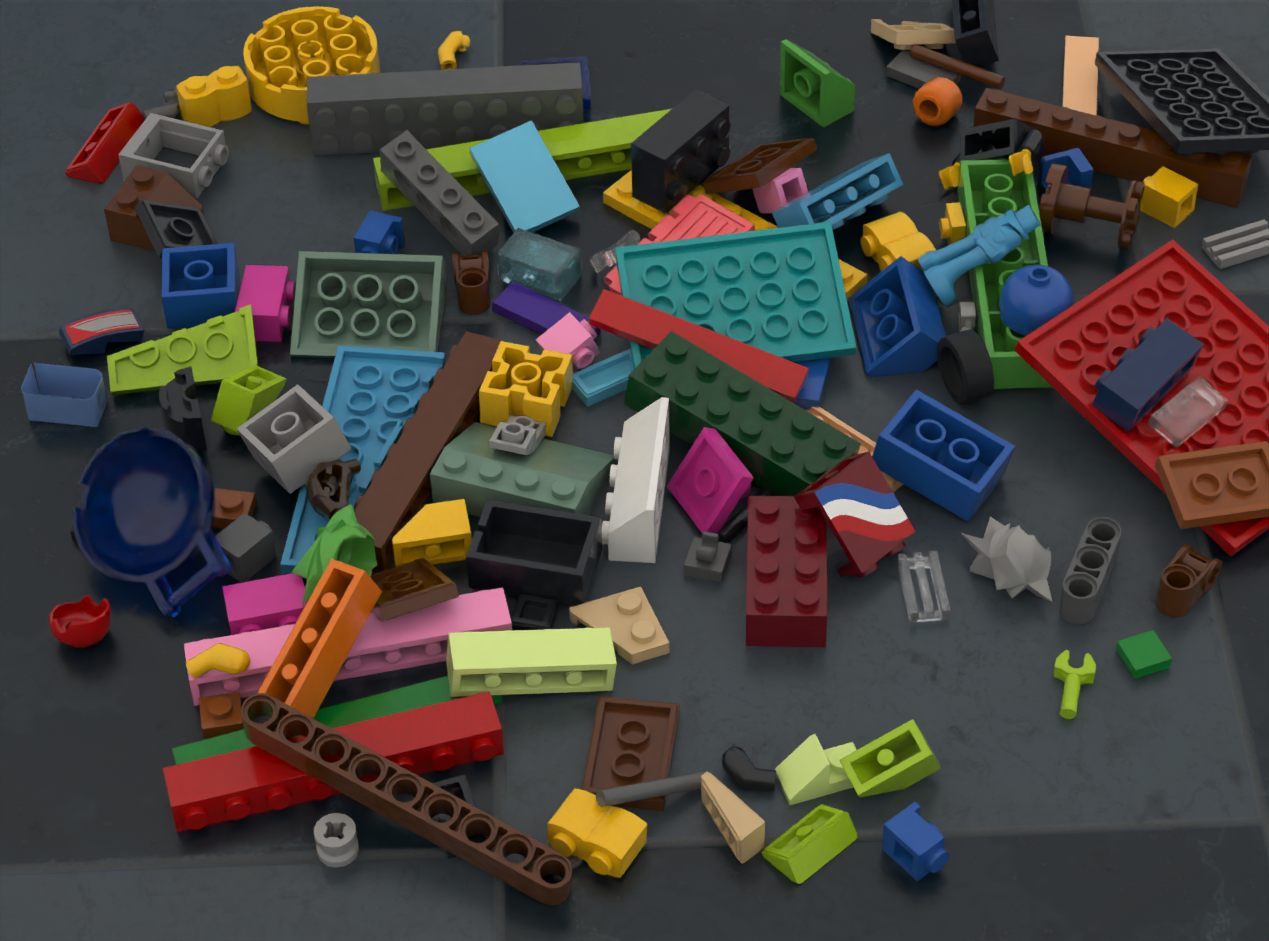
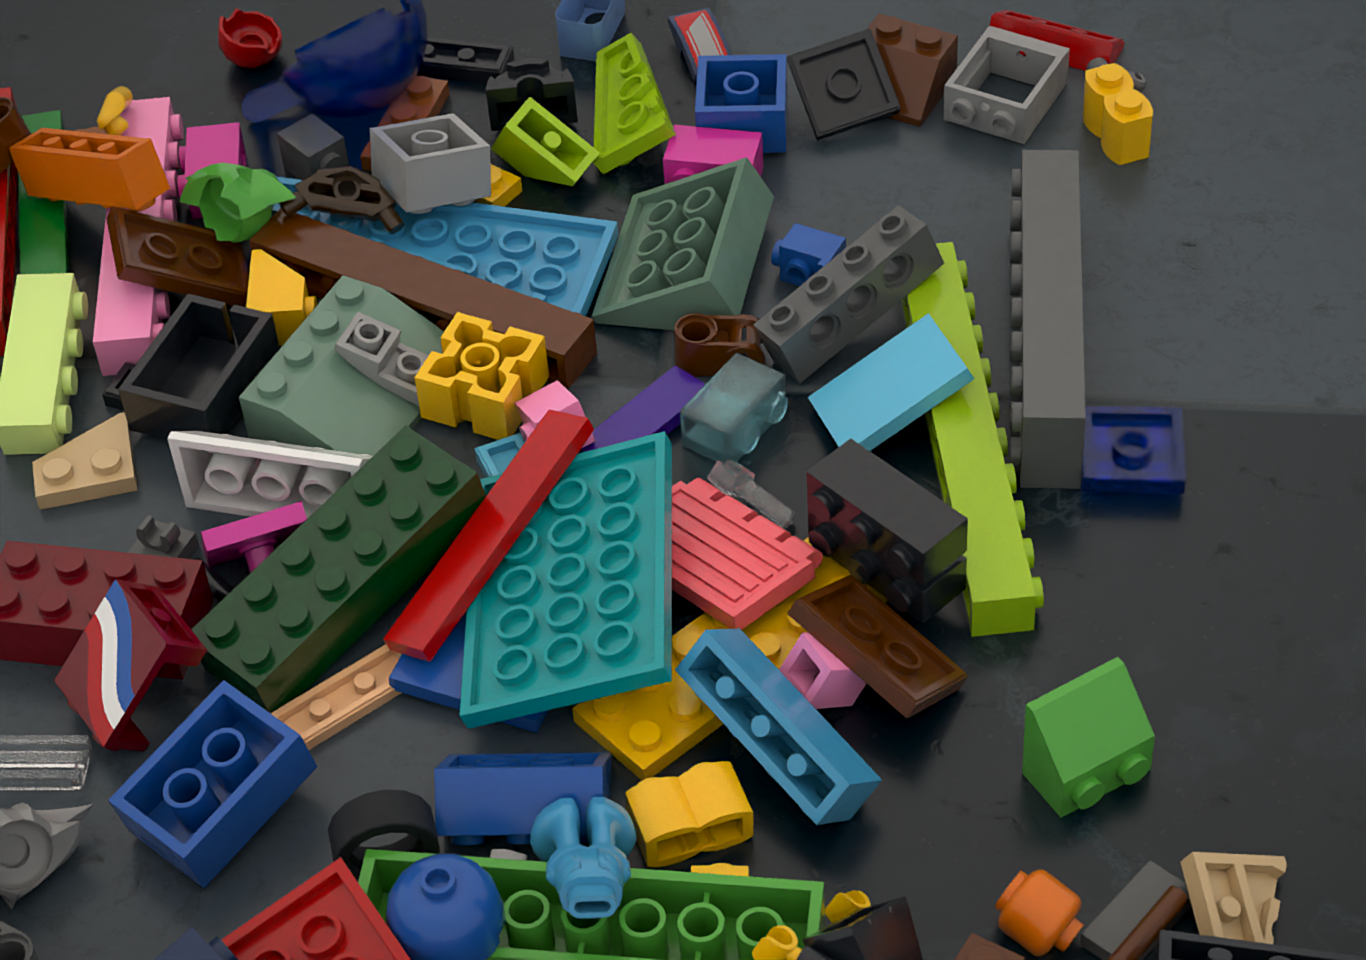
camera: 100 degrees right, 0 degrees up
yellow brick [243,6,380,125] -> none
yellow arm [438,31,470,70] -> none

